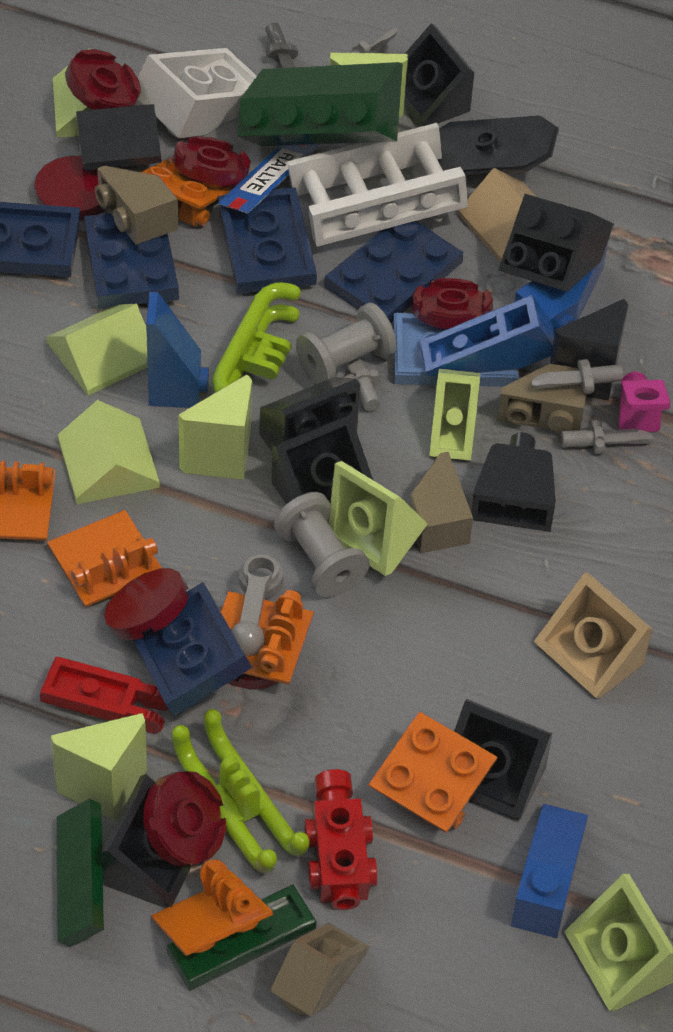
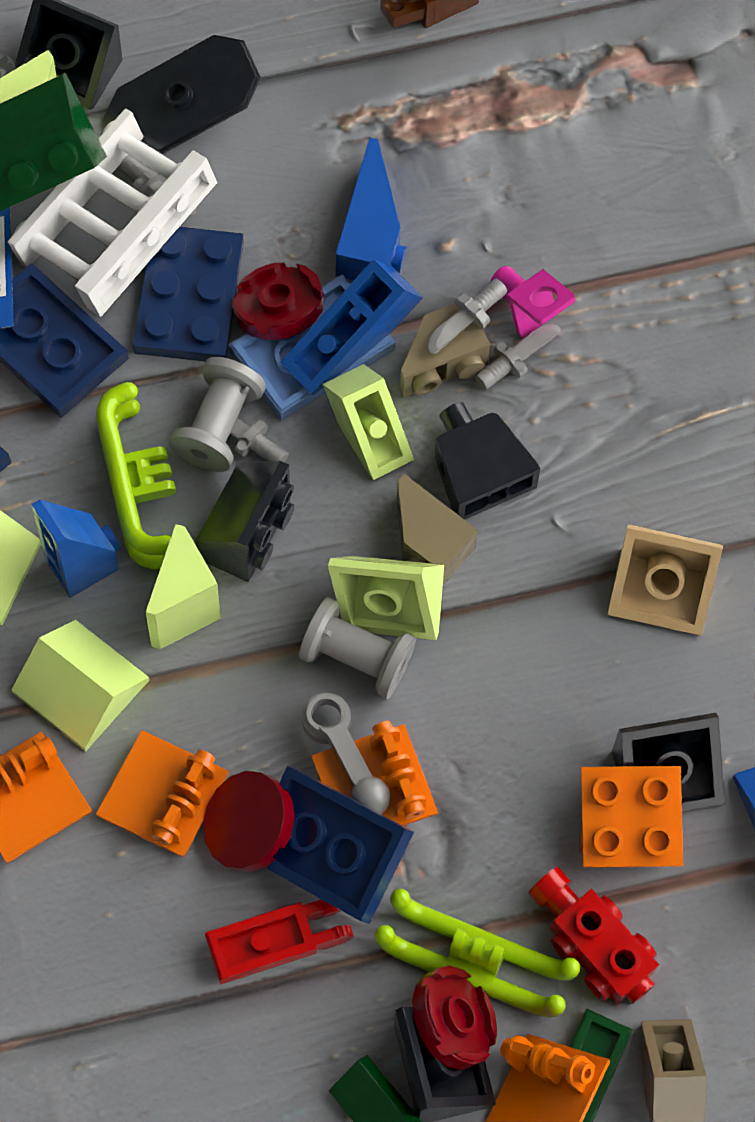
camera: 35 degrees left, 15 degrees up
yellowish green slope [51,713,147,820] -> none
black slope [272,414,374,504] -> none
tan slope [458,168,537,263] -> none
black slope [498,194,614,292] -> none
black slope [550,299,629,401] -> none

